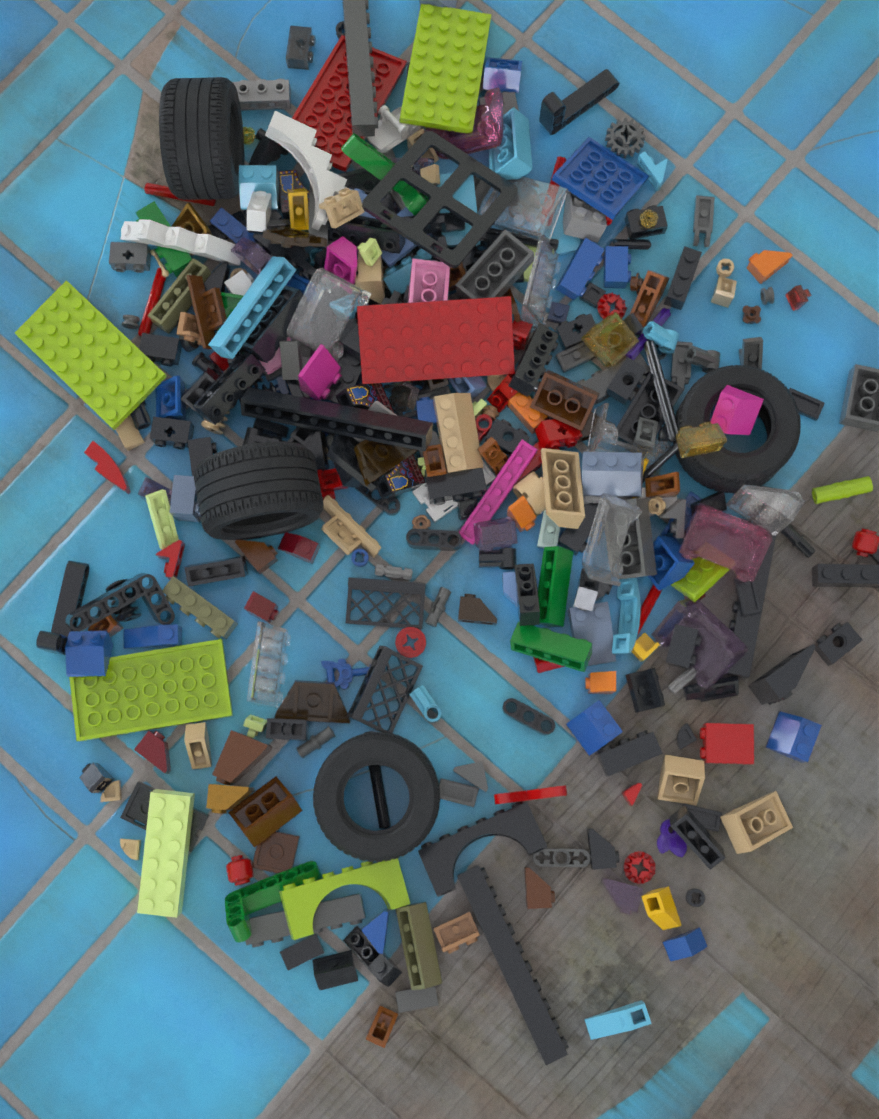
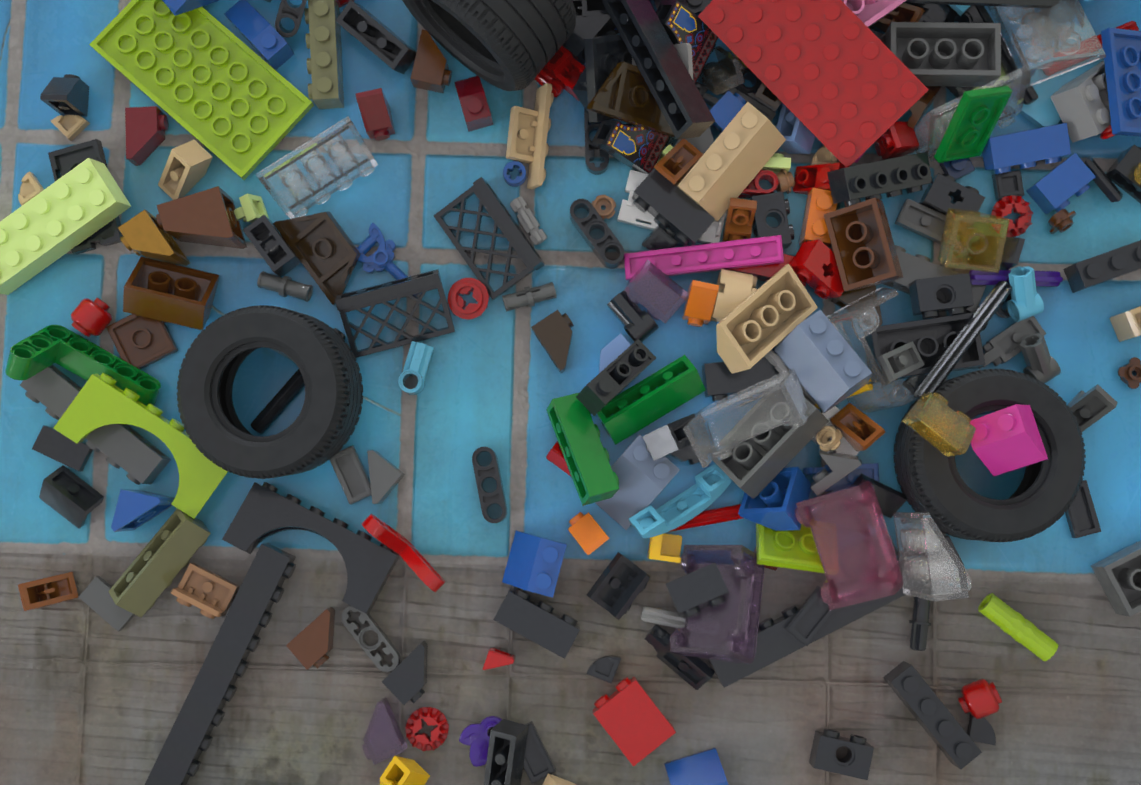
camera: 50 degrees right, 5 degrees up
black slope [343,926,402,987] -> none
light aqua plate [537,510,560,548] -> none
dark orange slope [630,270,670,329] -> none
black bar [642,441,682,484] -> none
tan slope [657,755,705,806] -> none
black slope [748,644,816,705] -> none
none -> green tile [934,85,1012,163]

